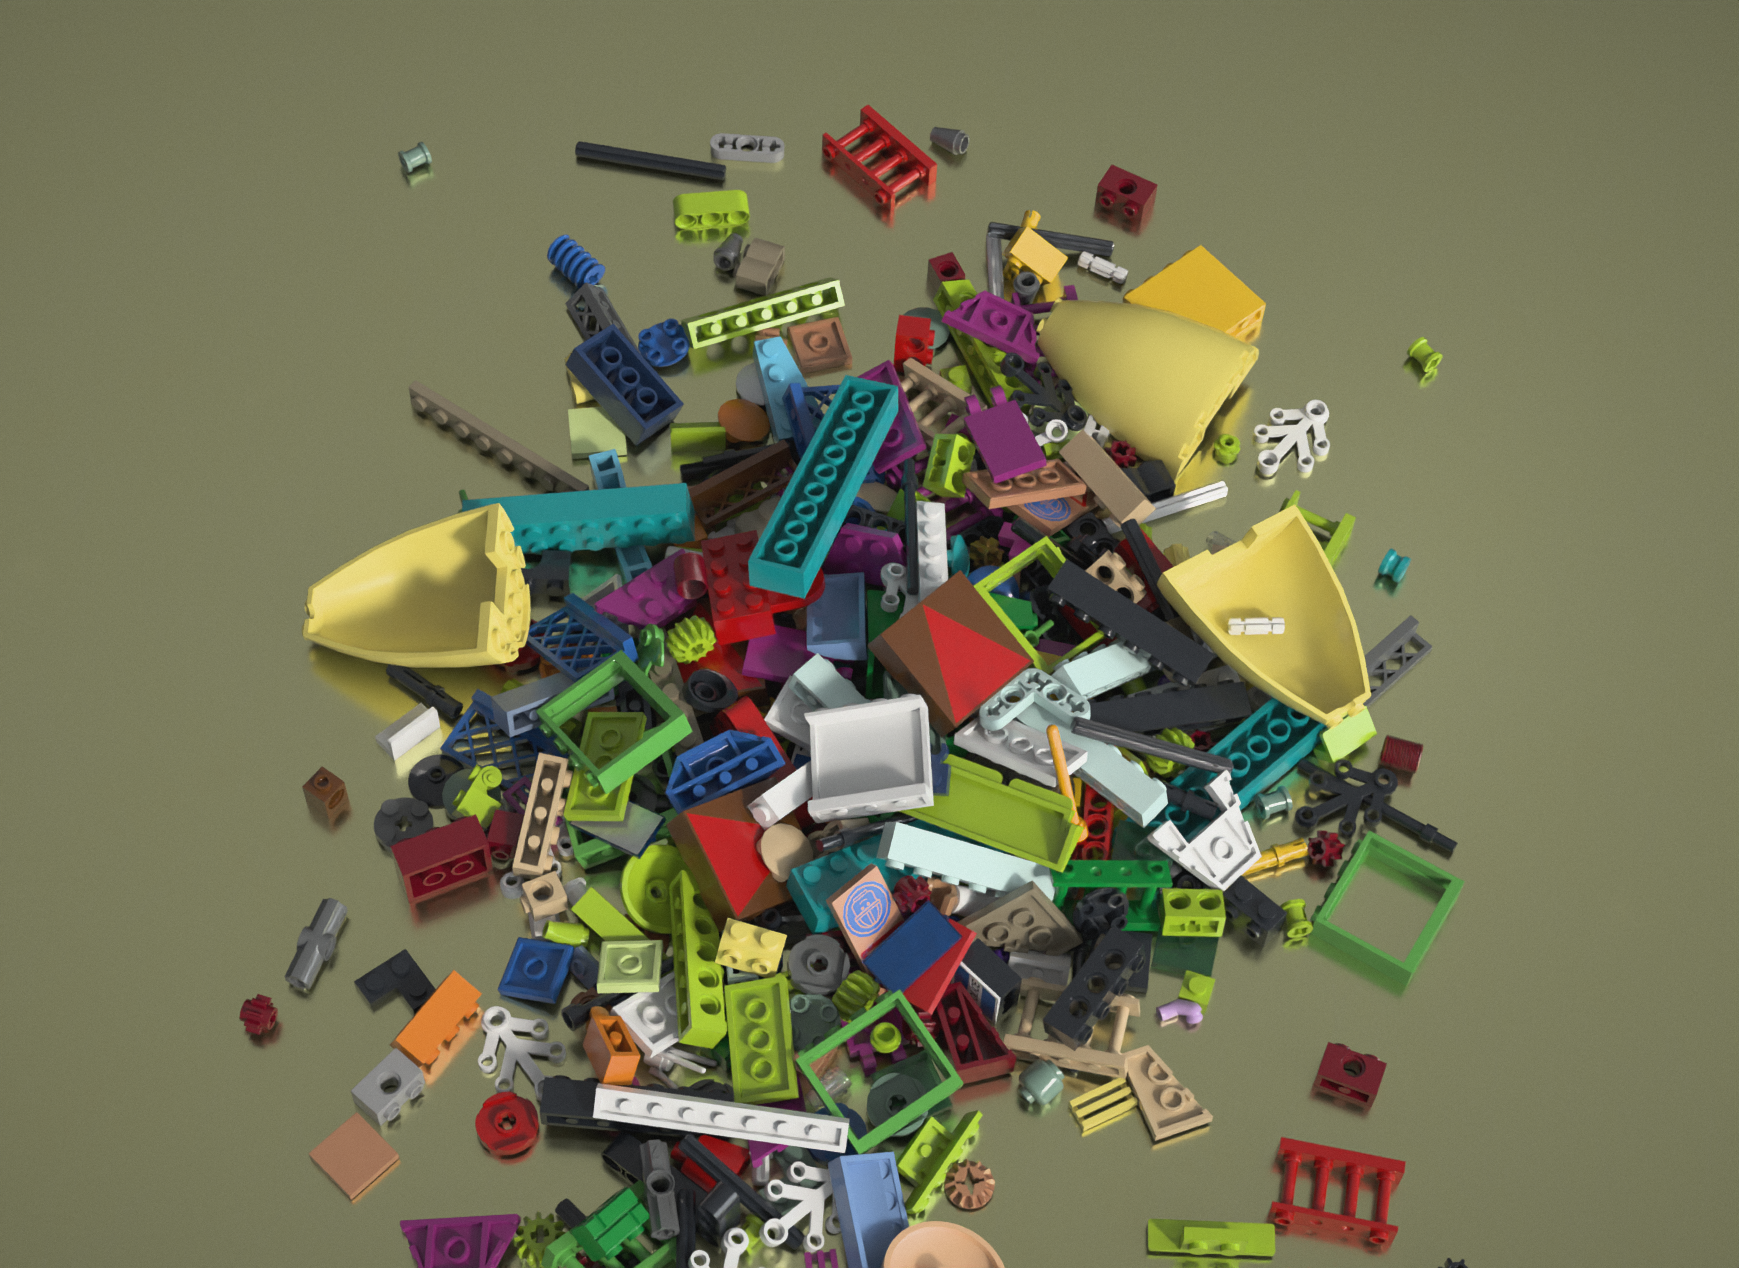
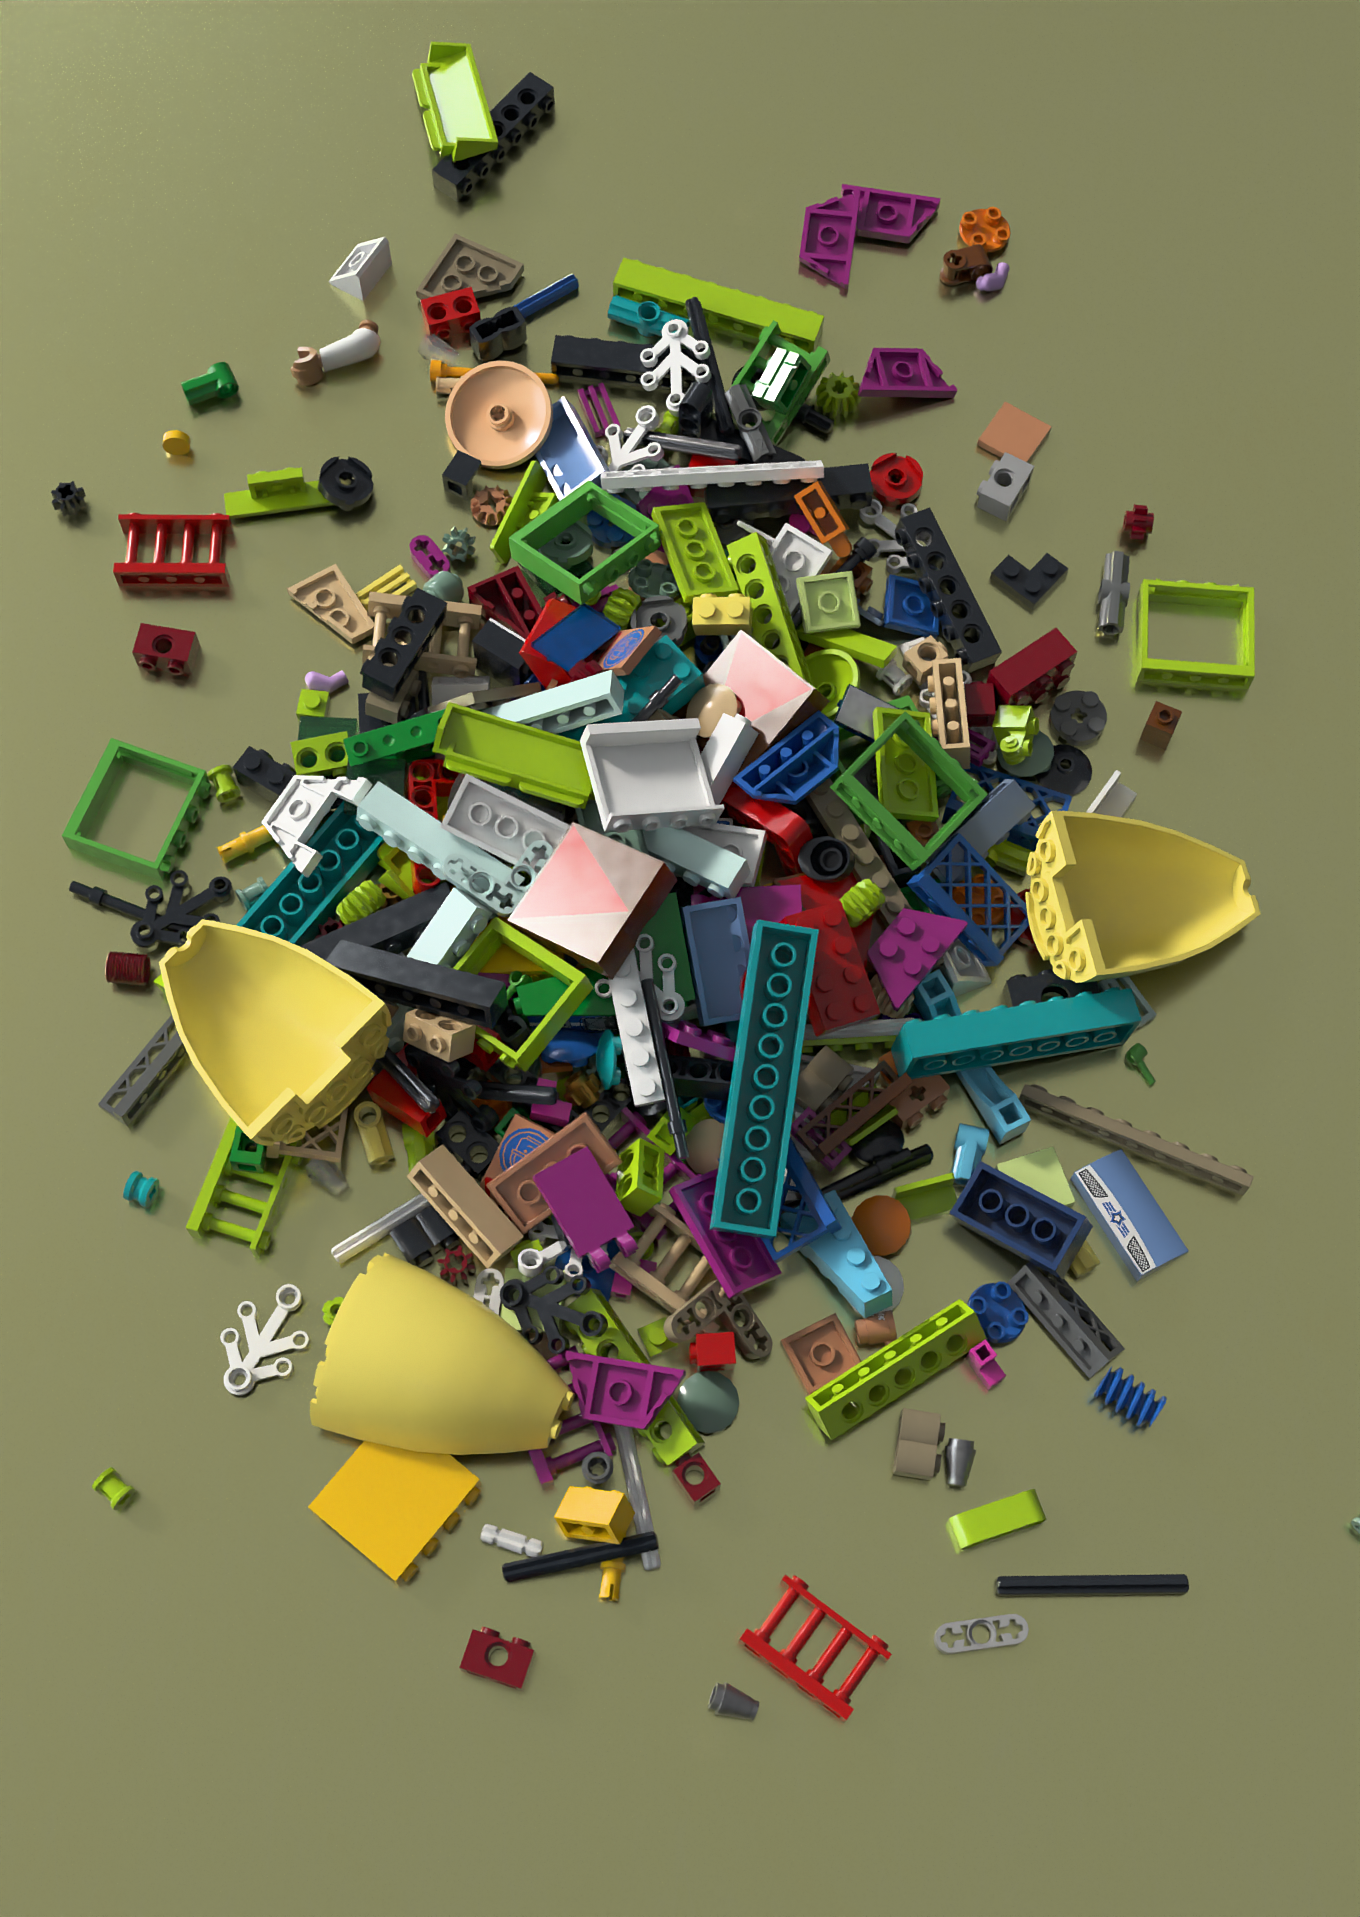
camera: 170 degrees right, 10 degrees up
orange brick [389,970,482,1067] -> none
lime cone [542,920,590,949] -> none
bright green plate [635,624,664,676] -> none
dark red piece [673,552,708,599] -> none
dark blue plate [930,743,951,796] -> none
light orange piece [1046,724,1088,843] -> none
black axle [1070,717,1234,774] -> none
black pin [1163,781,1219,821] -> none
white axle [1228,617,1285,635] -> none
dark red gear [1308,830,1344,867] -> none
none -> black plate [317,456,374,511]
none -> magenta beam [409,535,451,579]
none -> black panel [442,450,481,501]
none -> sand green gear [442,526,476,562]
none -> dark tan beam [664,1279,773,1359]
none -> black brick [895,507,1002,673]
none -> medium azure piece [951,1123,989,1186]
none -> dark pink piece [965,1339,1006,1390]
none -> medium blue slope [1070,1149,1189,1282]
none -> lime window [1137,578,1255,689]

